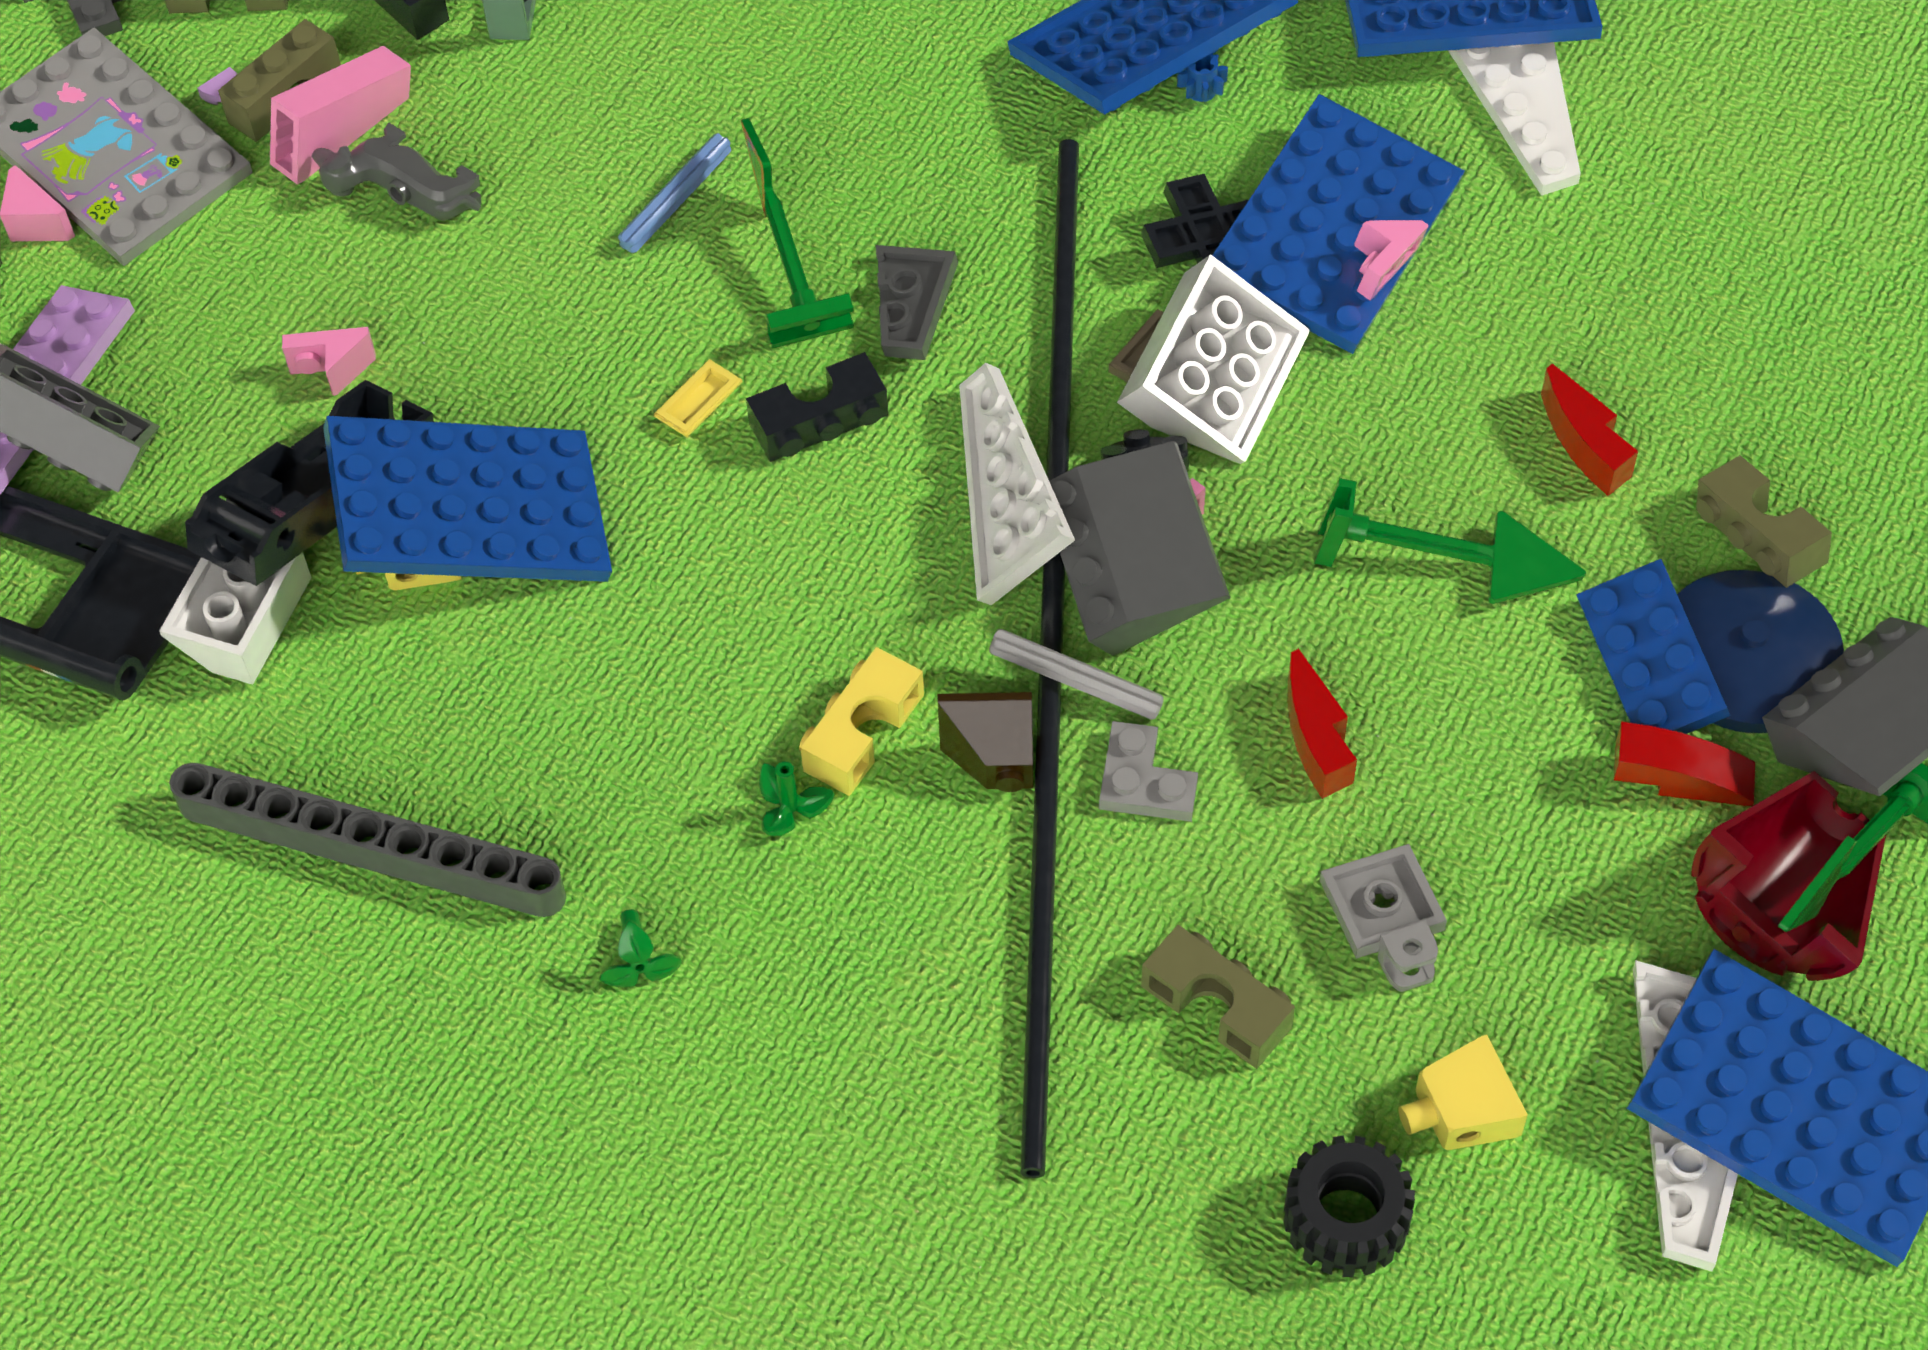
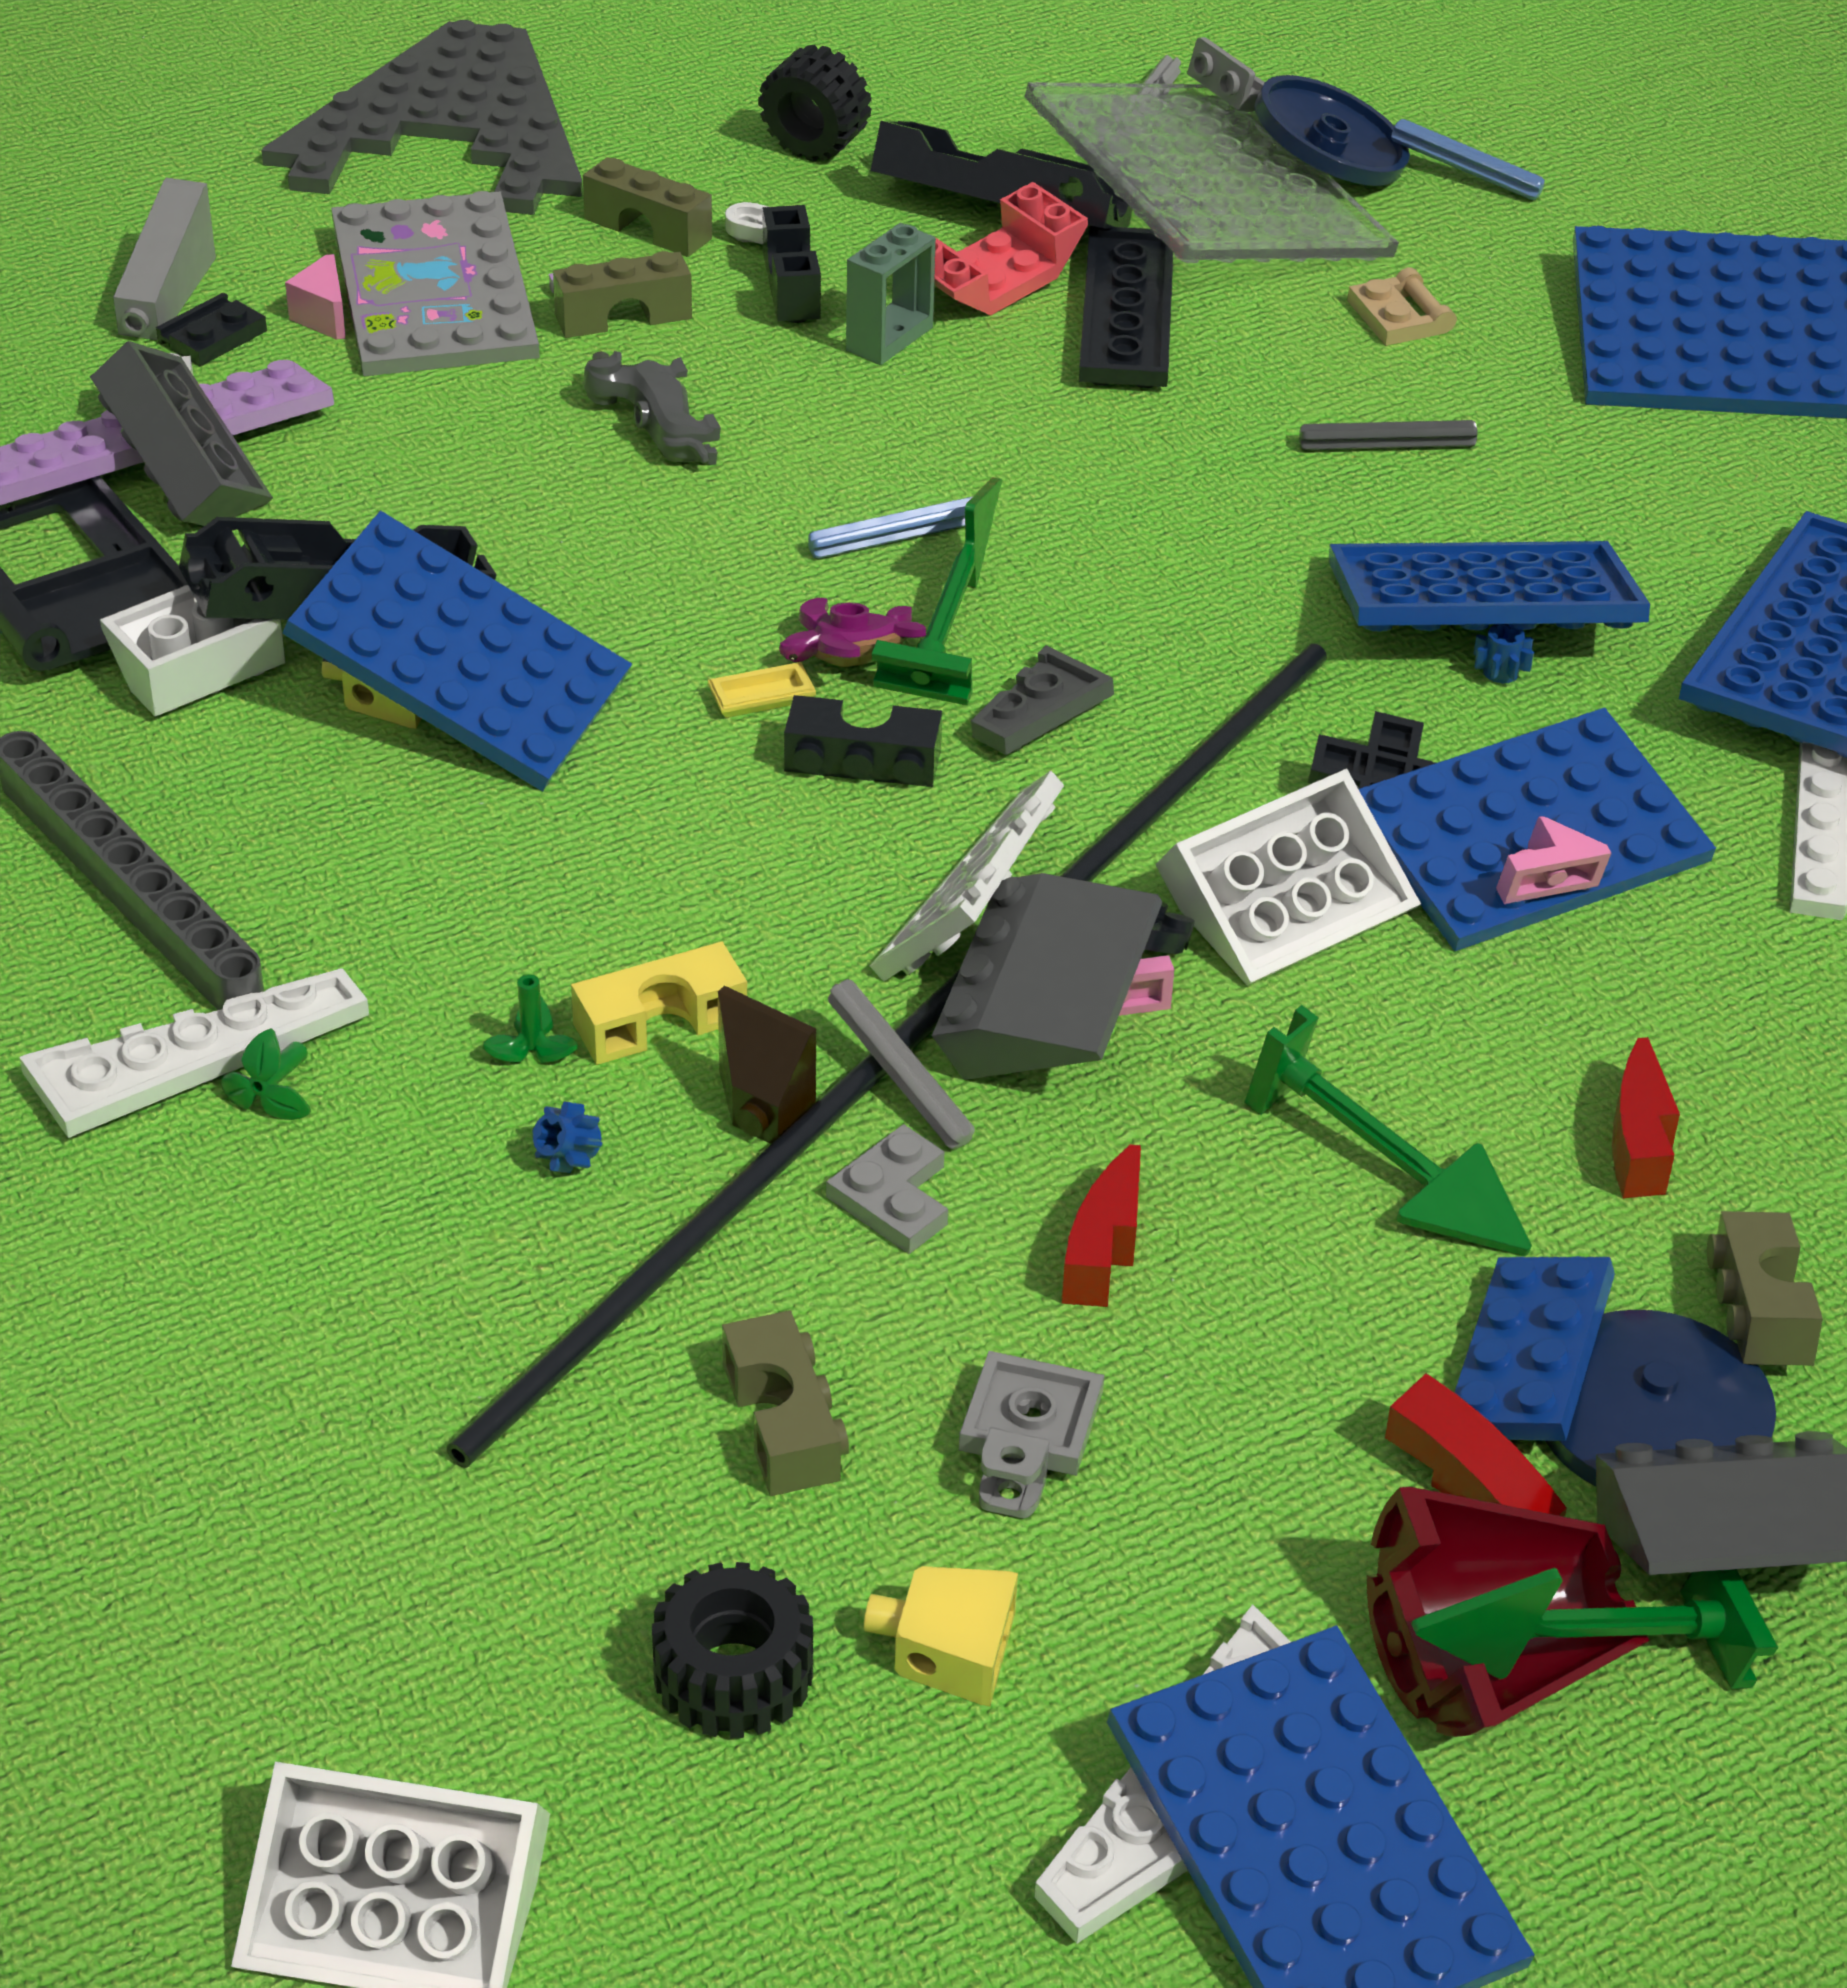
camera: 30 degrees right, 15 degrees down
bright pink slope [270,46,411,184] -> none
bright pink slope [282,327,376,396] -> none
none -> white wing [20,968,369,1138]
none -> blue gear [532,1101,602,1173]
none -> magenta animal [779,598,926,667]

